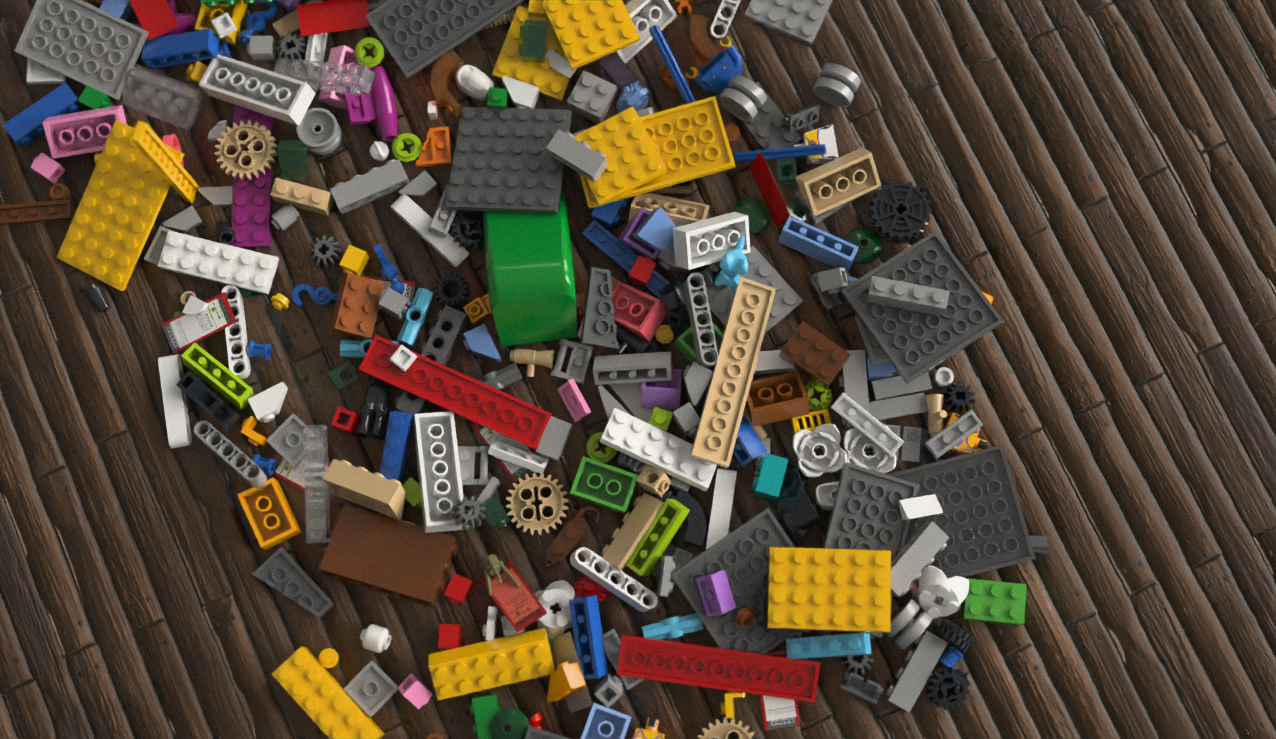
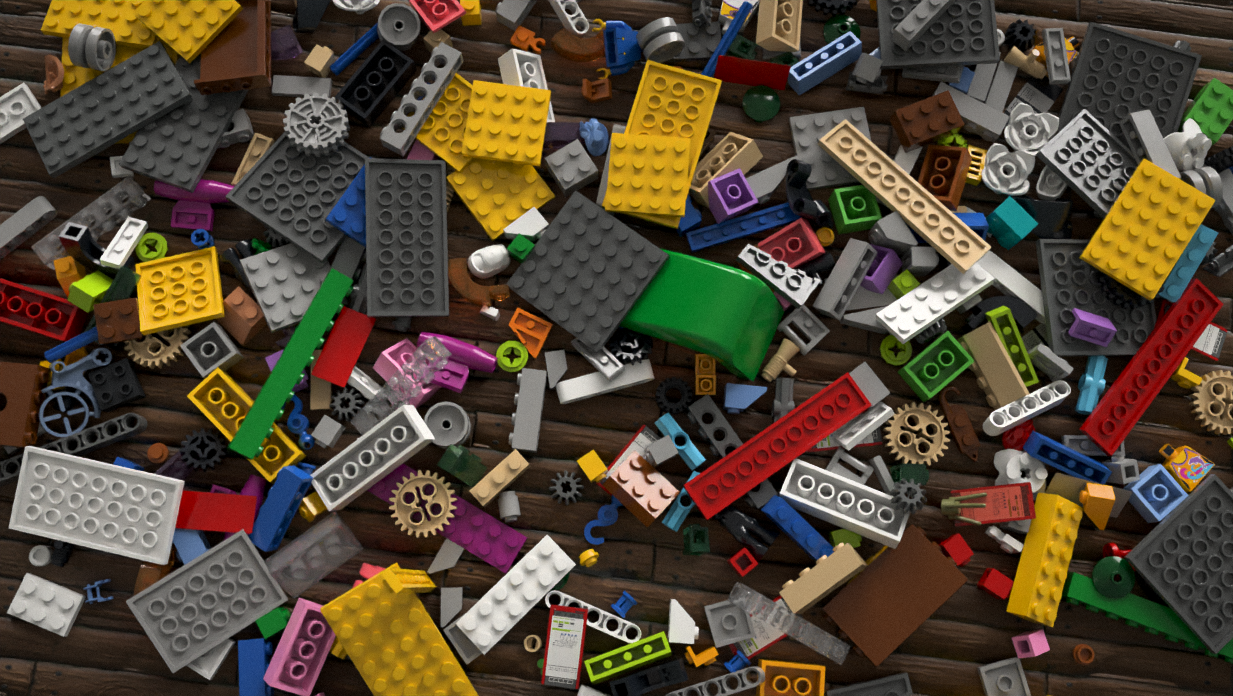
camera: 65 degrees left, 0 degrees up
white tile [182,296,209,315] -> none
white tile [208,120,228,141] -> none
white tile [211,12,237,38] -> none
black cone [215,220,235,245] -> none
lime gear [355,37,384,67] -> none
white head [360,624,391,653] -> none
white tile [370,141,389,161] -> none
blue piece [373,243,404,294] -> none
white tile [389,344,417,372] -> none
clear green brick [519,20,547,63] -> none
white sticker [544,49,577,78] -> none
light grey brick [546,130,608,183] -> none
bright pink plate [557,379,591,423] -> none
red brick [629,255,656,288] -> none
medium blue torso [633,207,676,253] -> none
tan brick [636,465,672,497] -> none
blue axle [649,25,696,104] -> none
white brick [672,212,751,270] -> none
light grey beam [684,273,718,369] -> none
medium azure animal [715,235,748,291] -> none
dark orange plate [735,608,755,627] -> none
white tile [831,392,904,457] -> none
white slope [898,494,943,520] -> none

